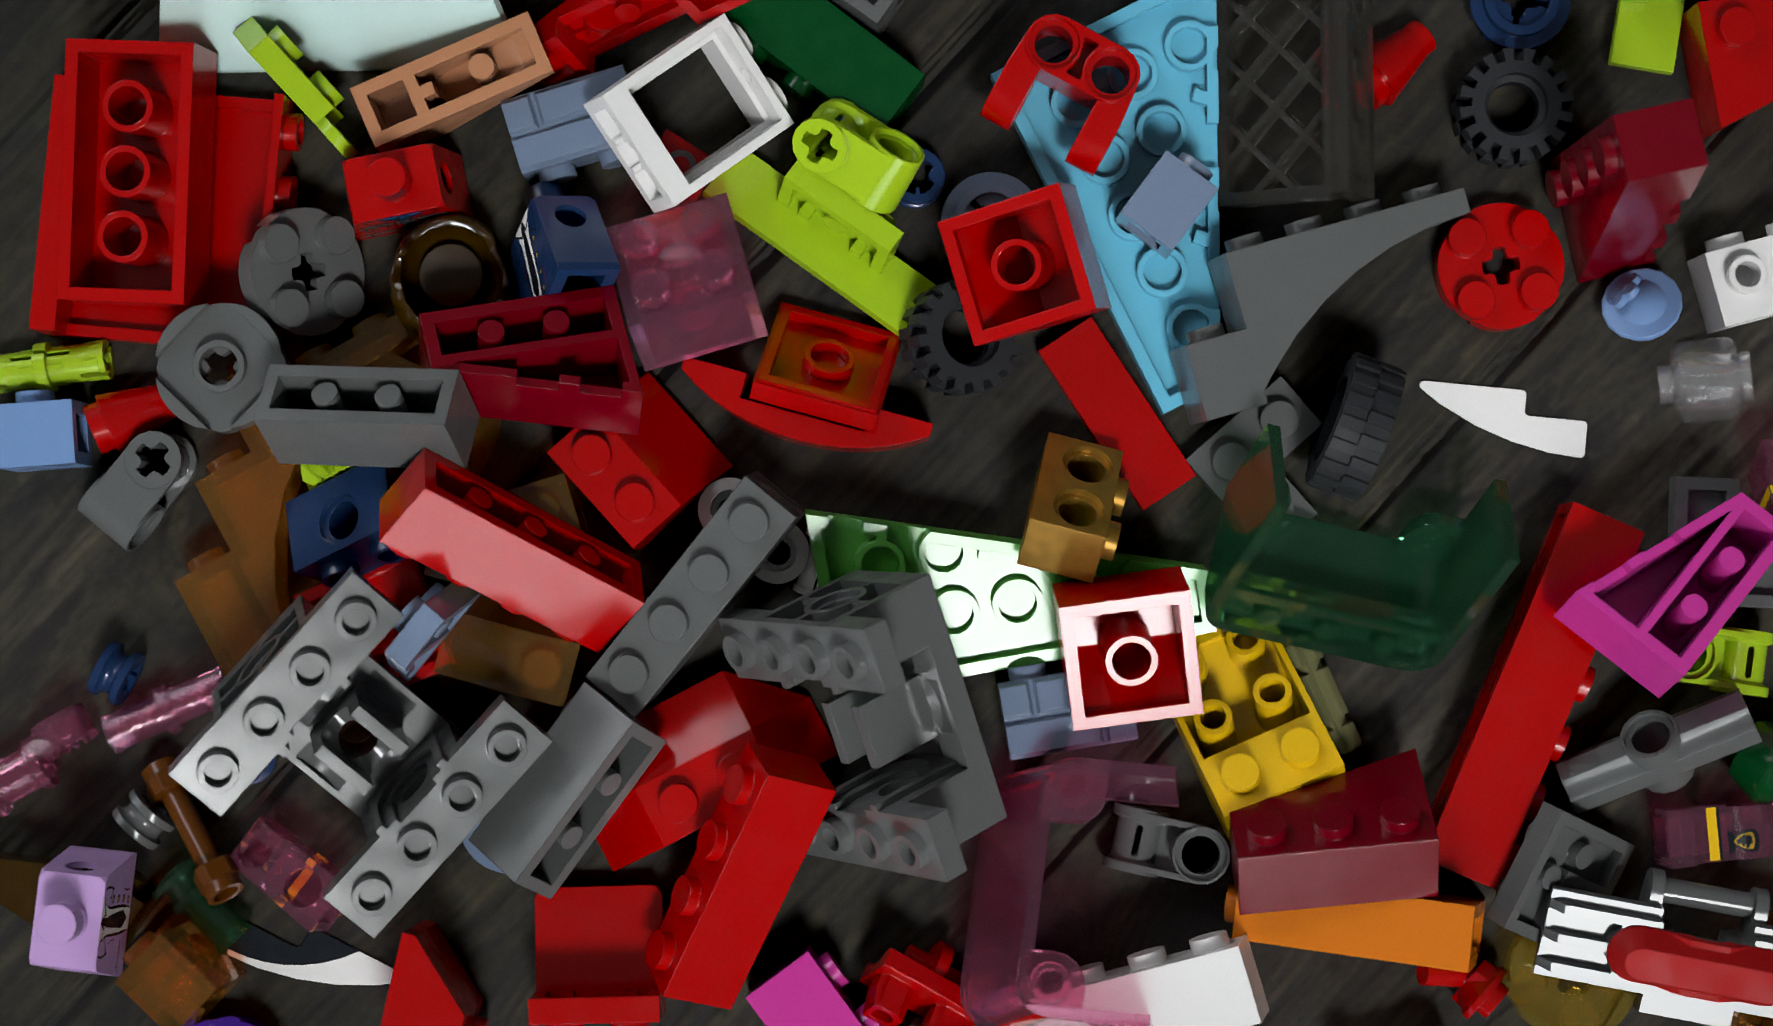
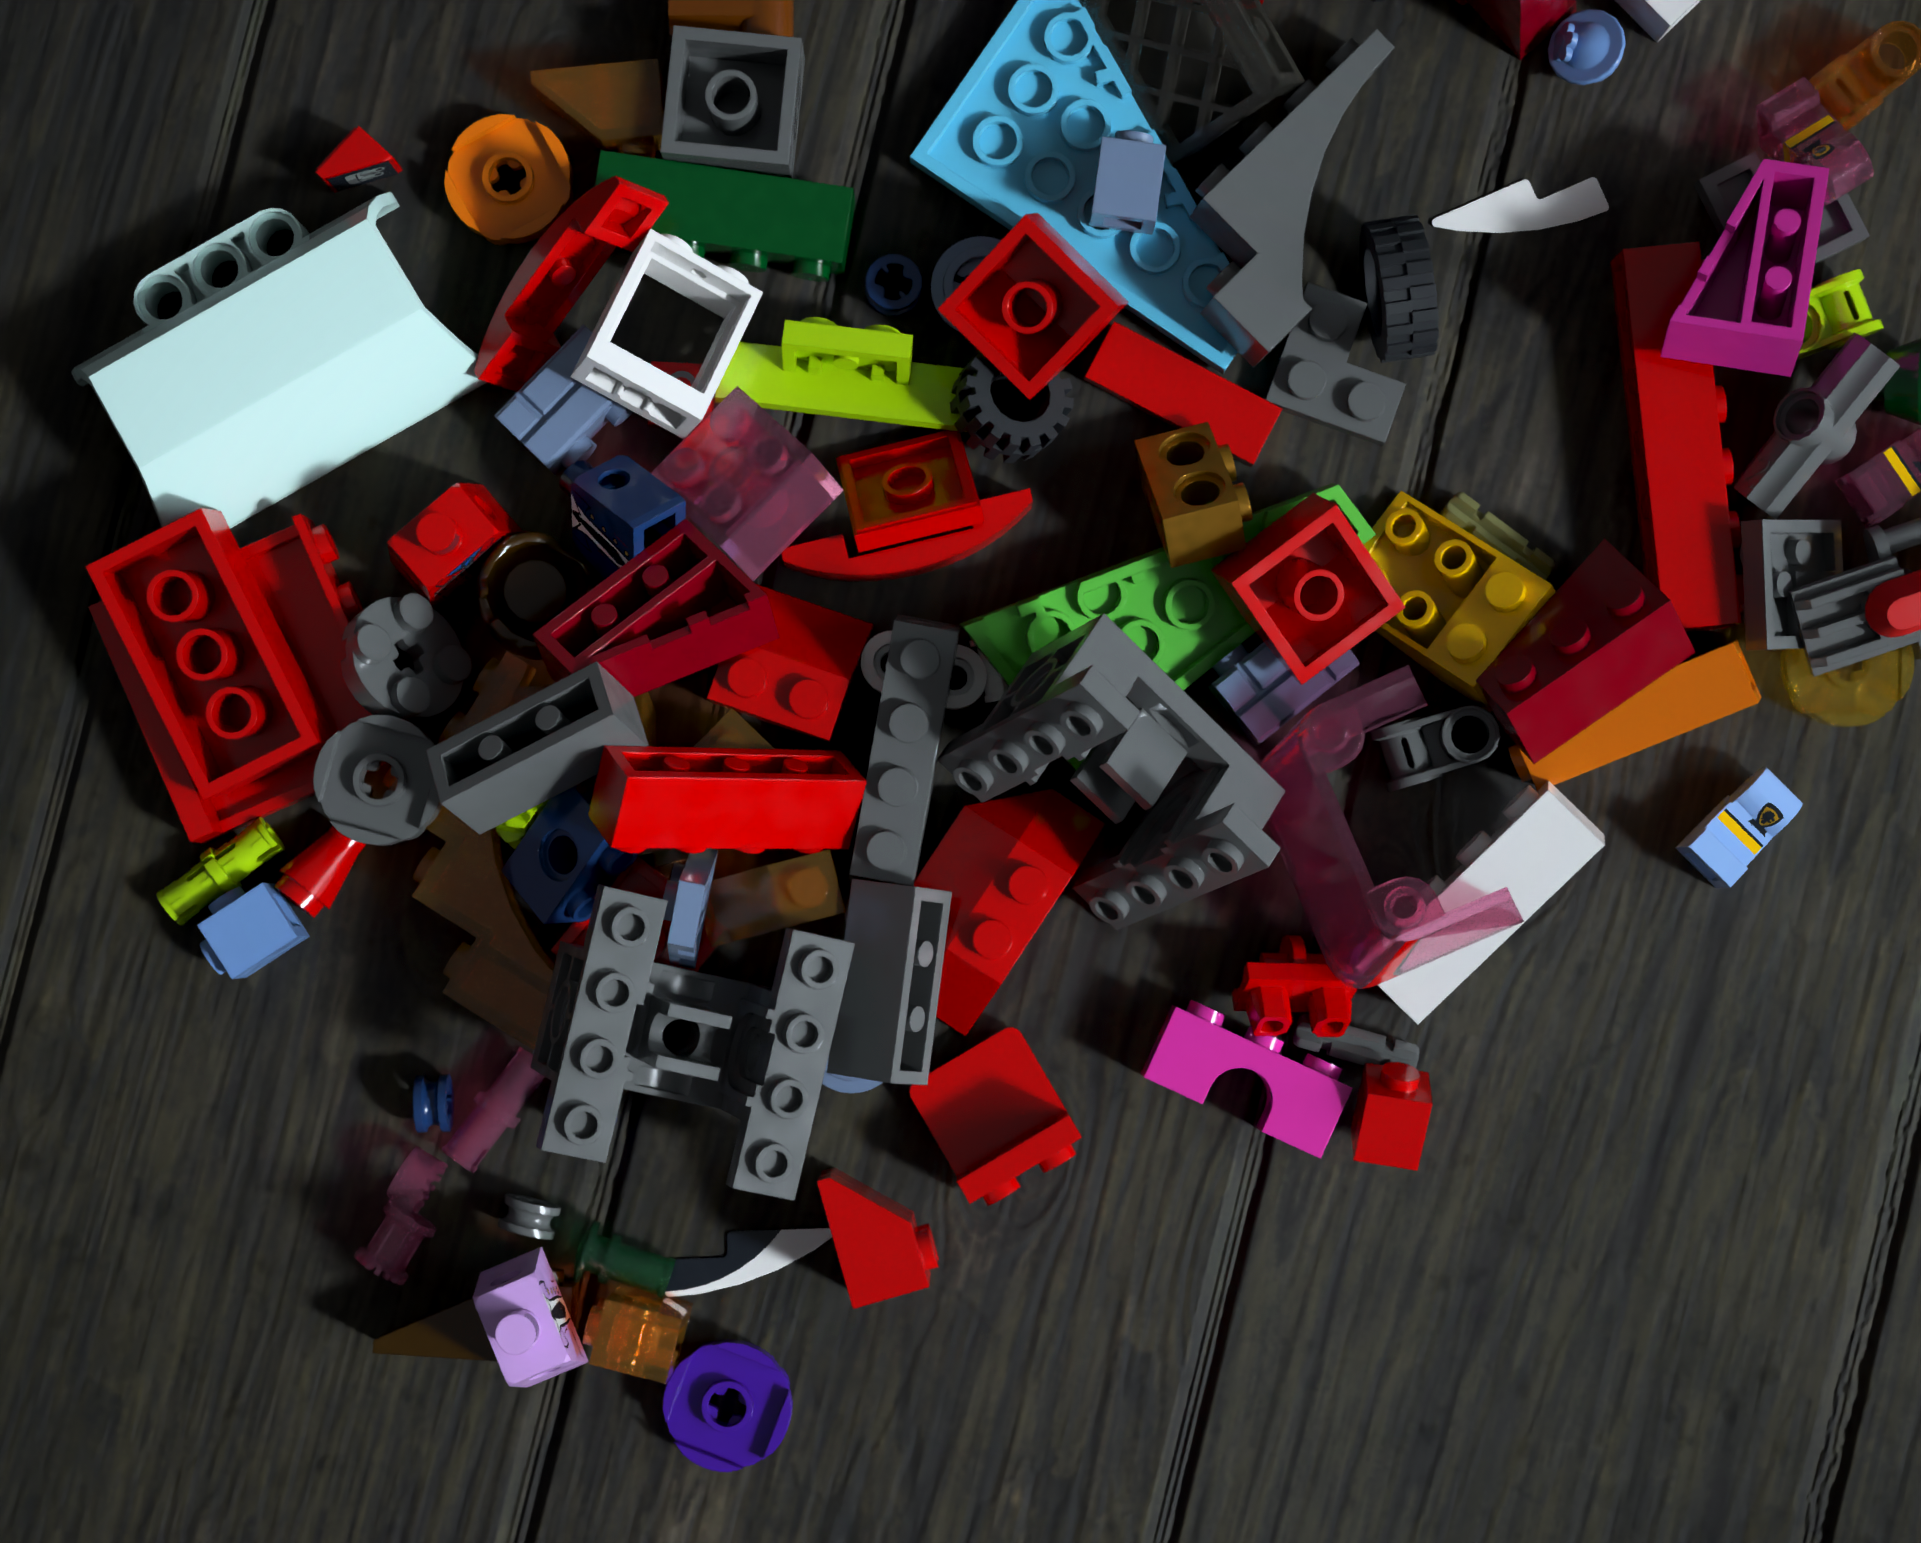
camera: 30 degrees left, 0 degrees up
dark grey piece [77,431,199,552] -> none
reddish brown bar [141,756,244,905] -> none
clear pink leg [231,815,341,932] -> none
lime hinge [233,17,358,159] -> none
nougat slope [350,11,555,152] -> none
red brick [644,742,837,1010] -> none
lime piece [792,99,925,214] -> none
red piece [980,14,1140,176] -> none
clear green windscreen [1204,424,1521,671] -> none
red plate [1416,960,1510,1019] -> none
red plate [1433,203,1565,332] -> none
clear head [1657,337,1754,424] -> none

